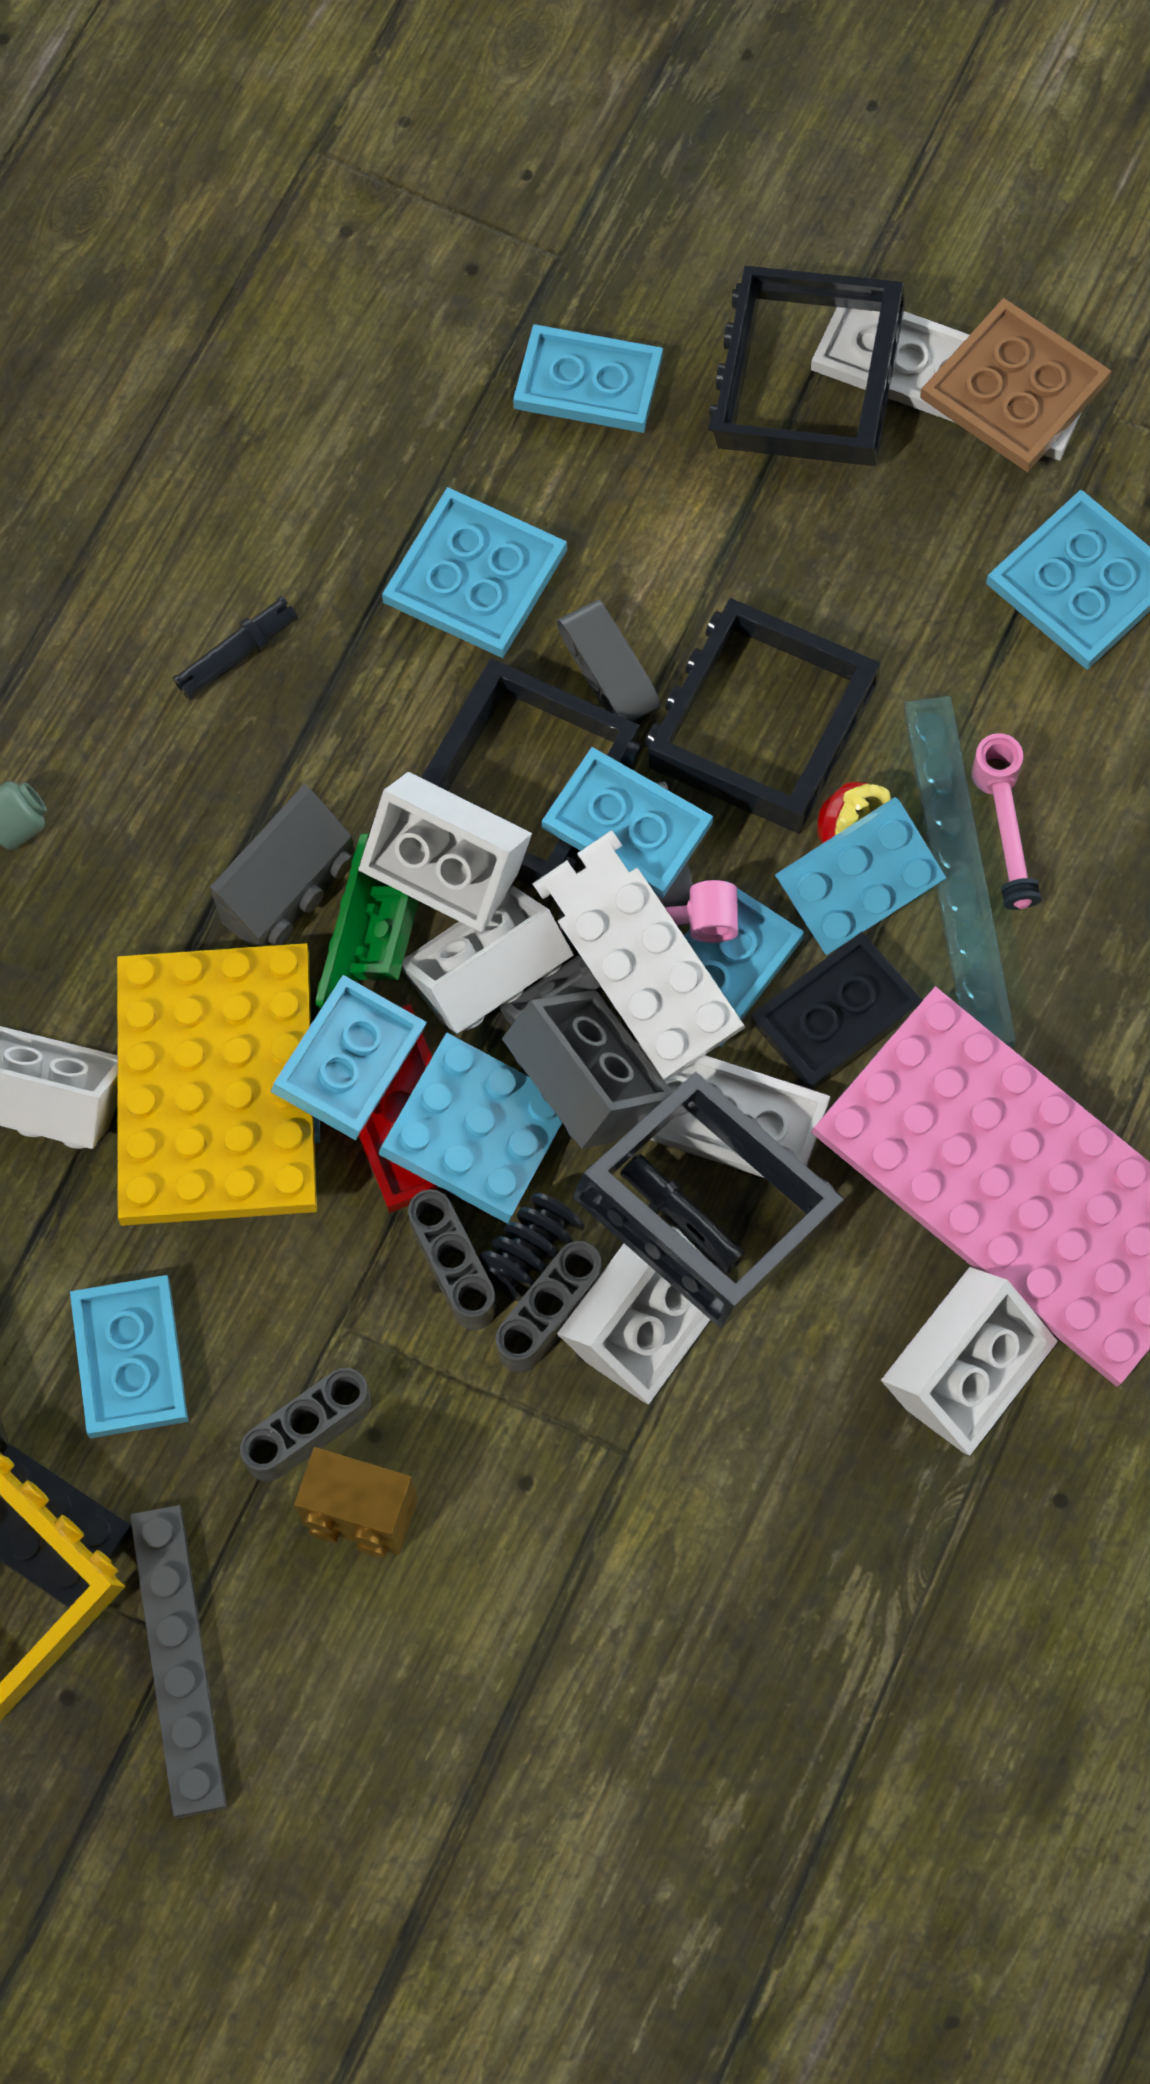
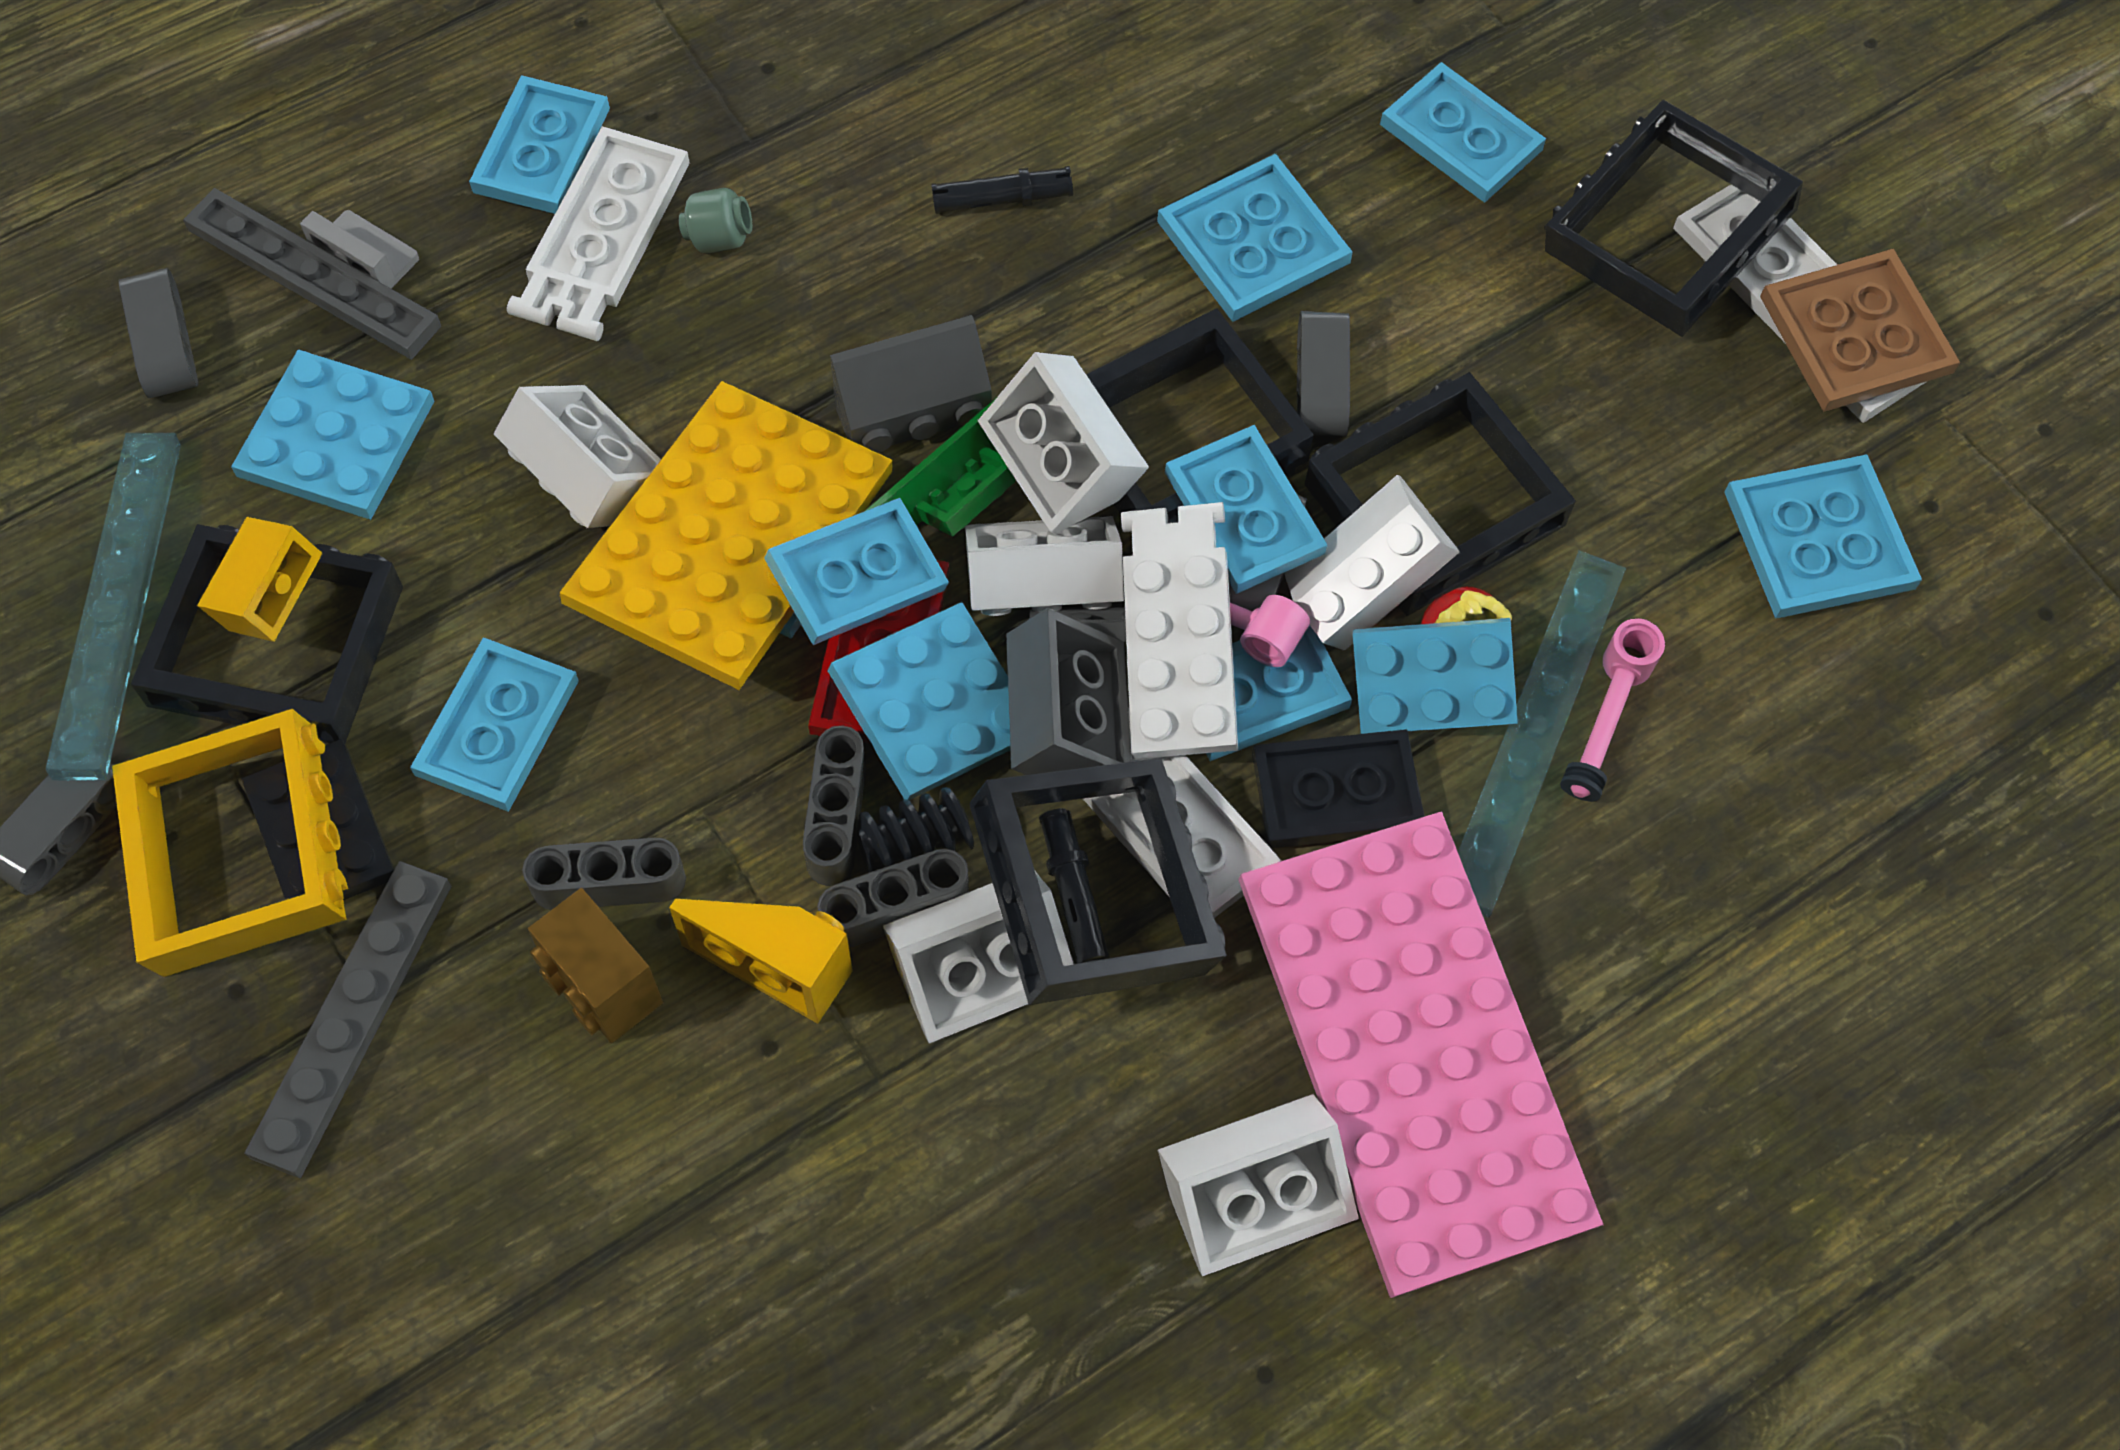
camera: 25 degrees right, 5 degrees down
none -> yellow slope [669,899,853,1024]
none -> white slope [1284,475,1460,650]

